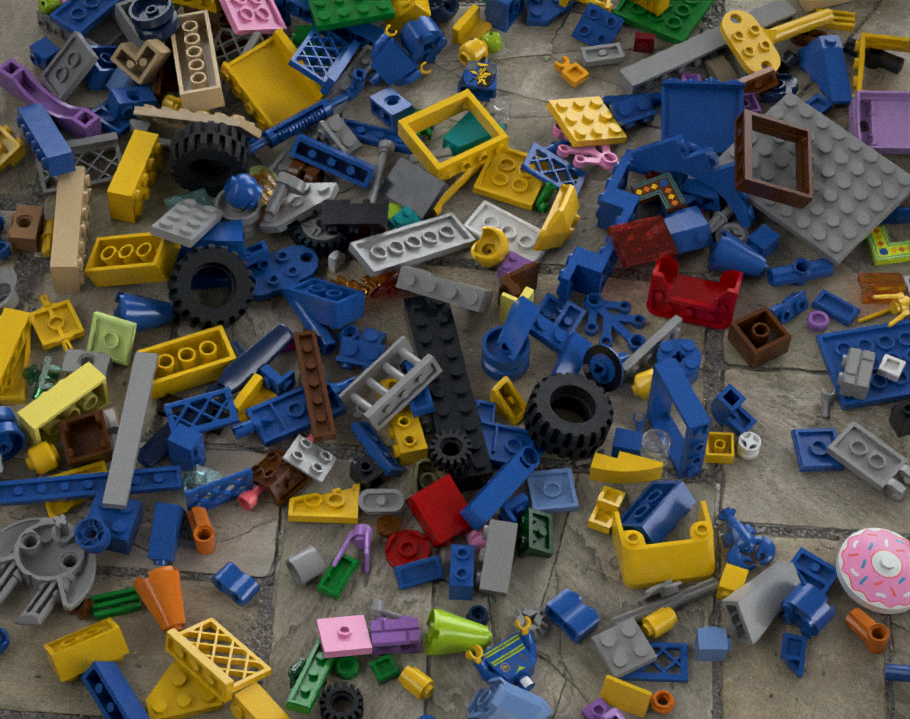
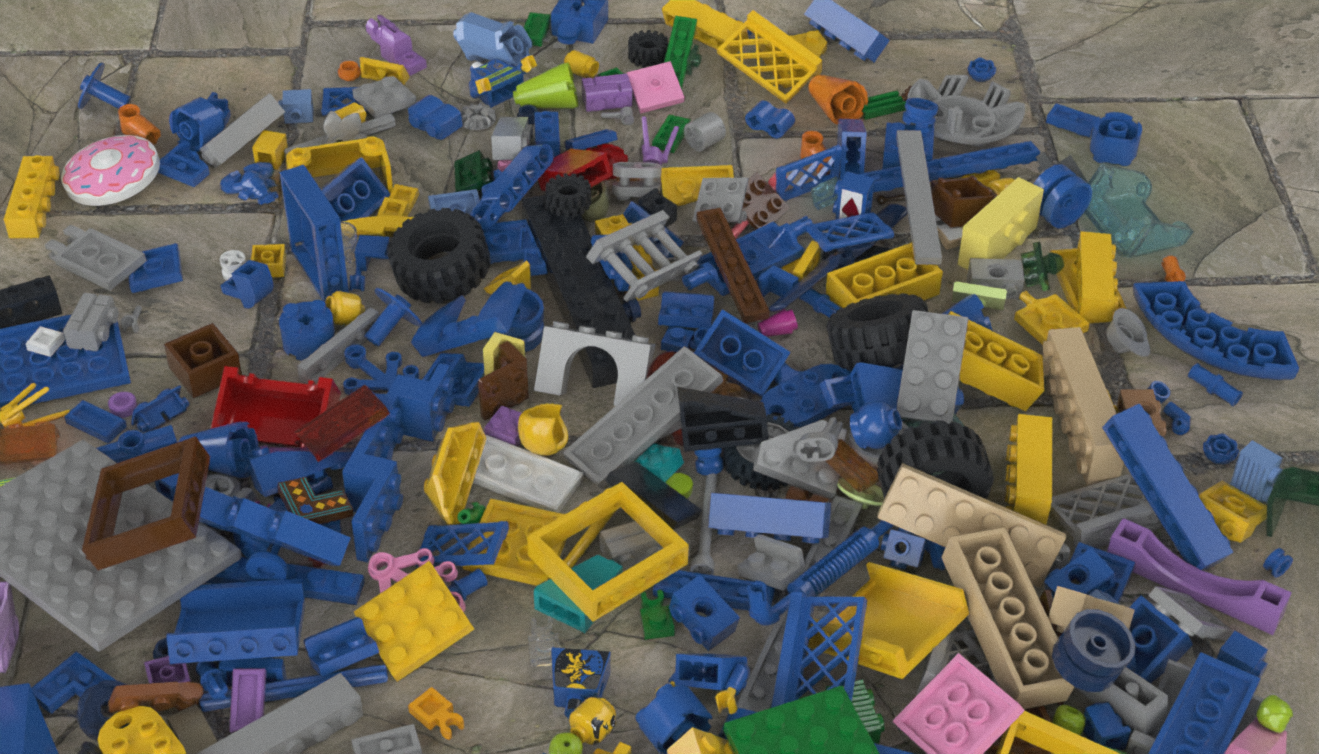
camera: 175 degrees right, 10 degrees down
yellow slope [43,617,129,682] -> none

